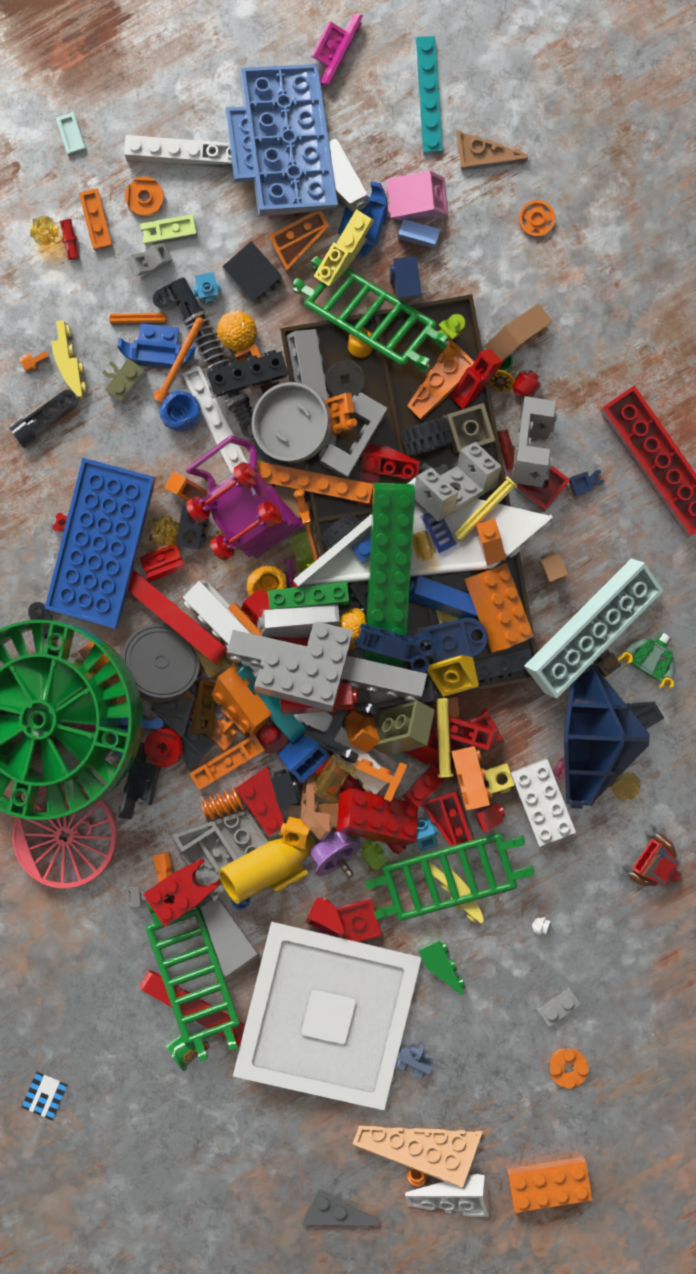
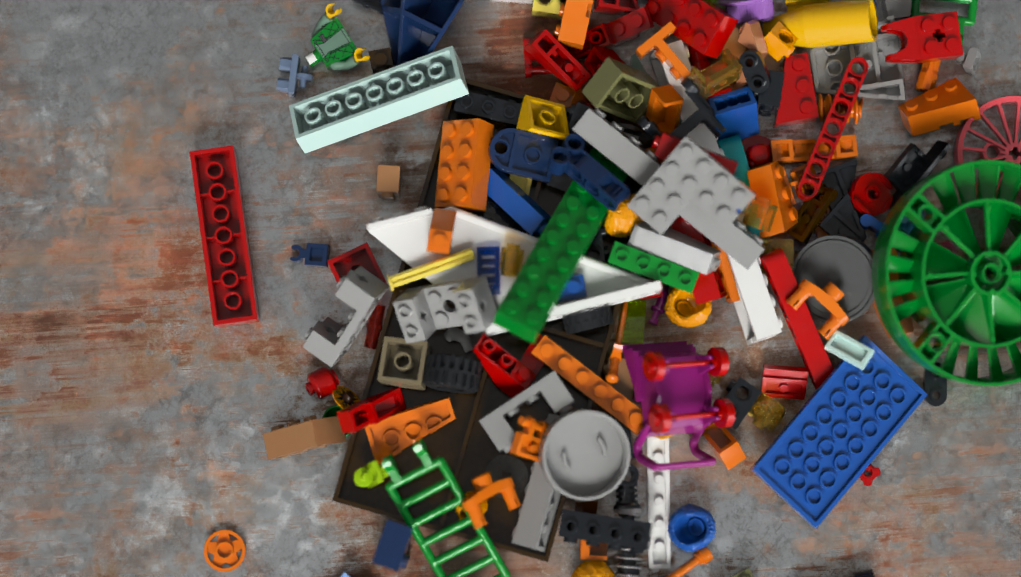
camera: 160 degrees left, 5 degrees down
light yellow axle [436,698,454,777] -> none
none -> sand blue hips [276,54,314,98]
none -> orange connector [461,472,522,529]
none -> black plate [739,49,771,93]
none -> clear yellow brick [742,196,778,232]
none -> orange connector [786,279,849,340]
none -> red beam [796,57,869,201]
none -> light aqua tile [824,330,875,370]
none -> orange wedge [898,77,981,136]

